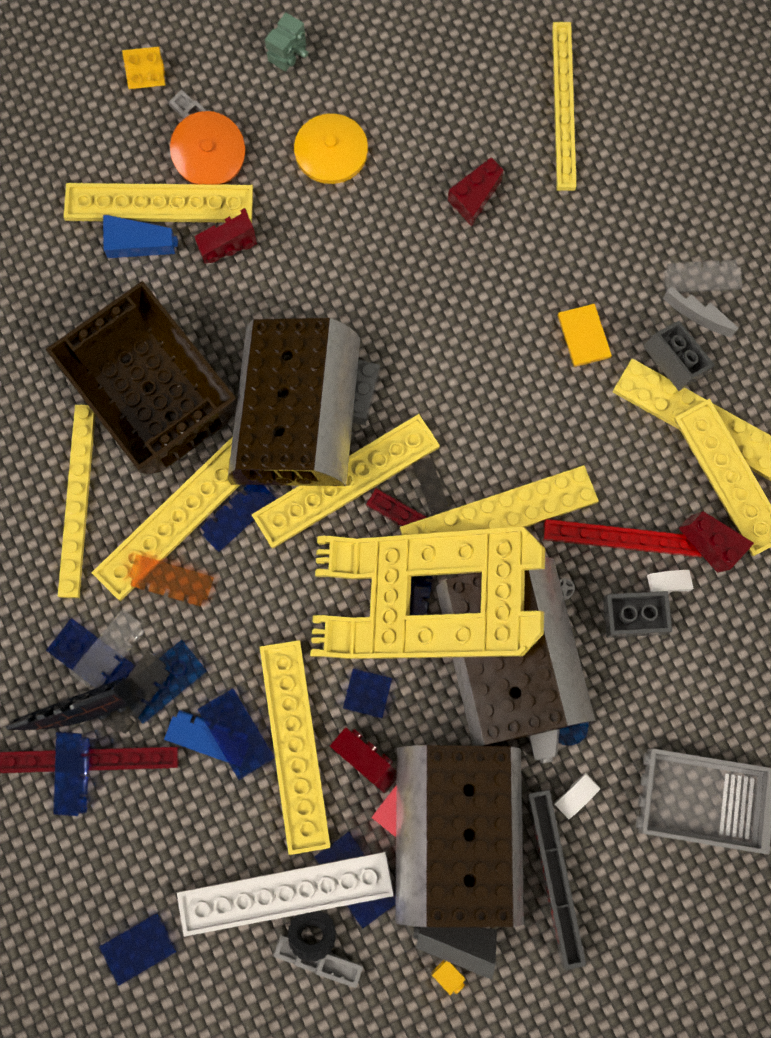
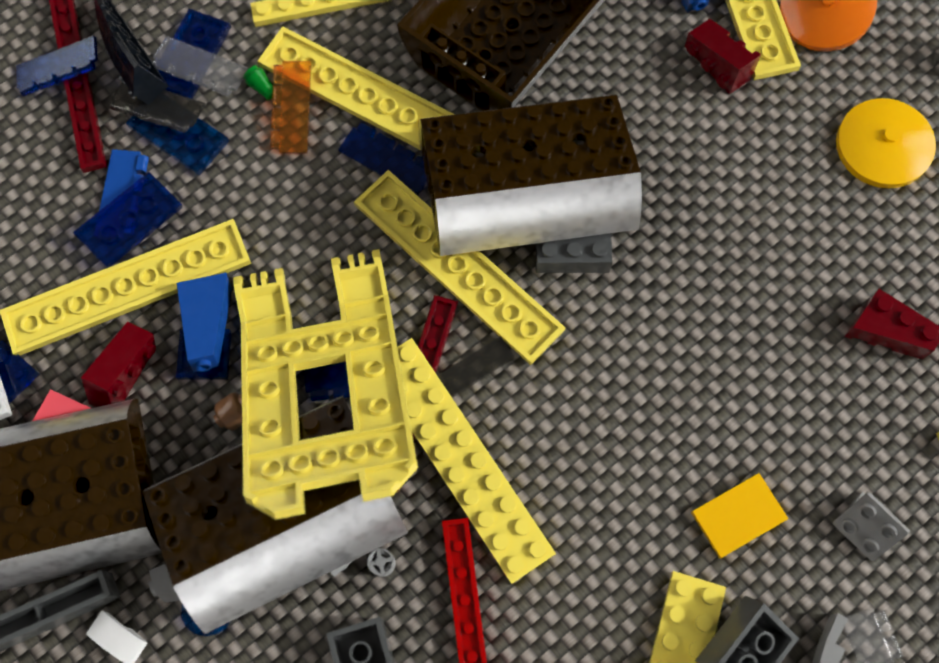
camera: 80 degrees right, 5 degrees down
none -> blue slope [177,272,232,372]
none -> medium nougat head [213,392,242,431]
none -> green cone [243,65,277,101]
none -> light grey bracket [833,492,910,561]

